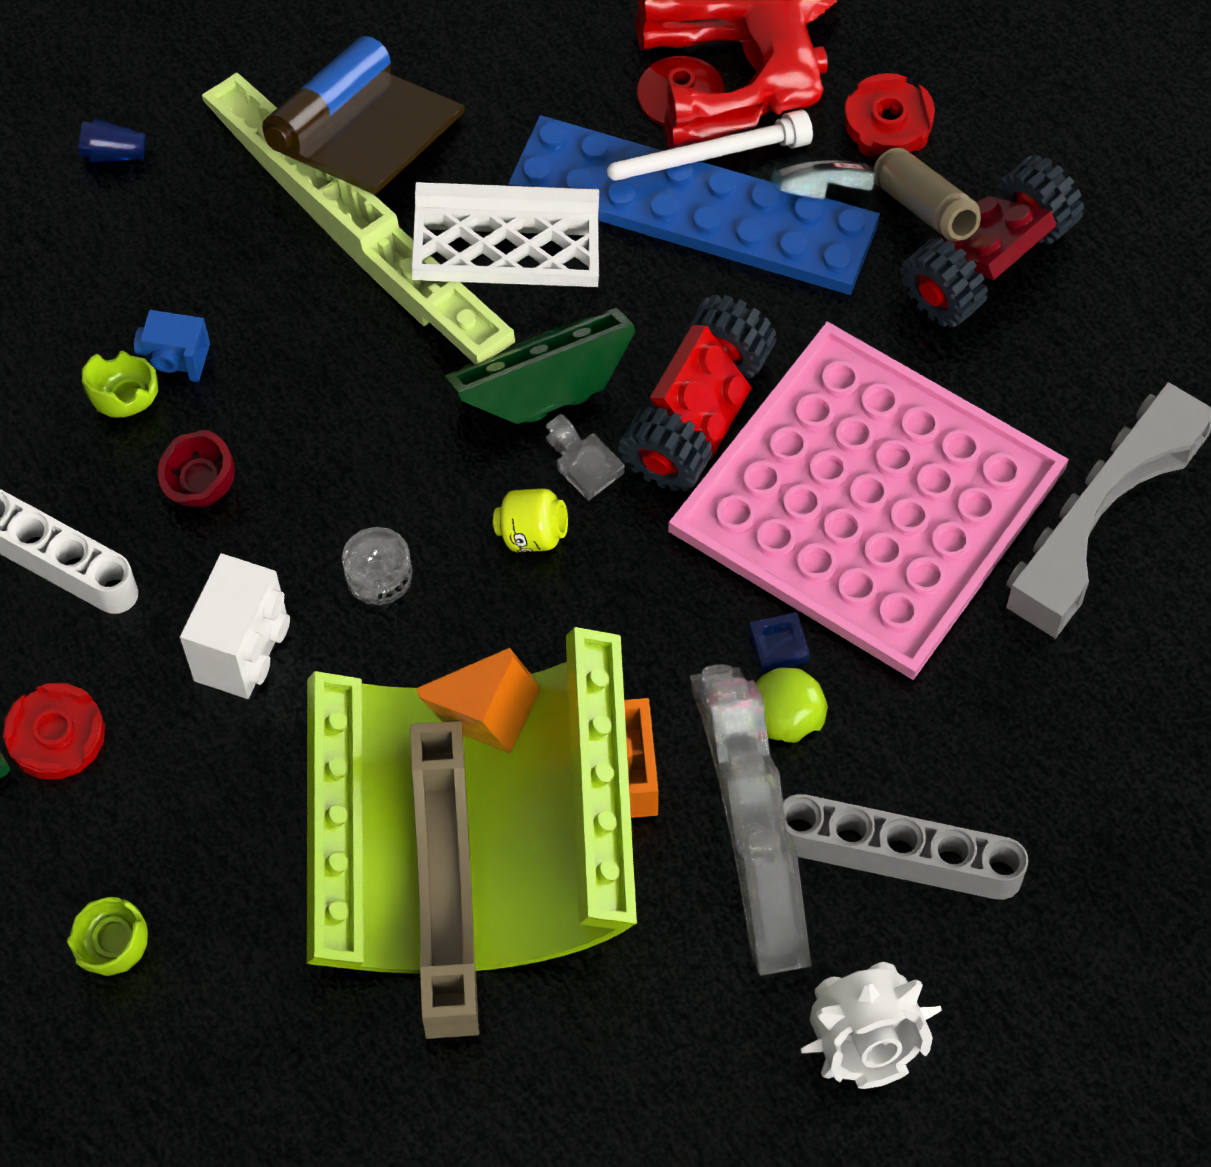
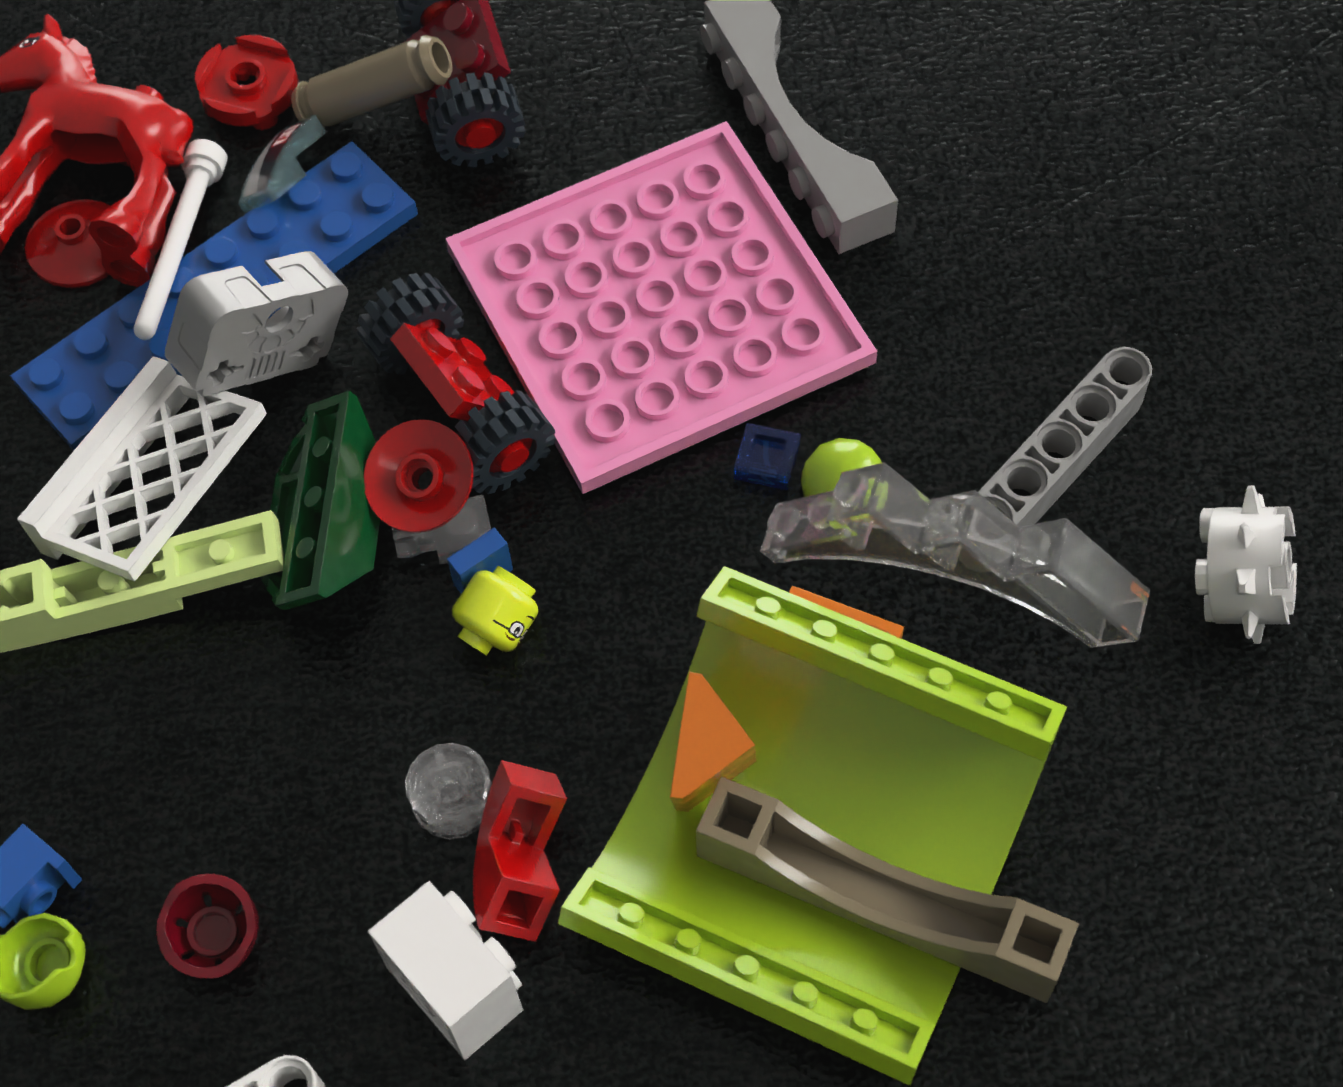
camera: 60 degrees left, 0 degrees up
none -> light grey axle [165,251,348,396]
none -> red dish [363,419,474,533]
none -> blue tile [447,527,513,594]
none -> red brick [473,760,567,942]

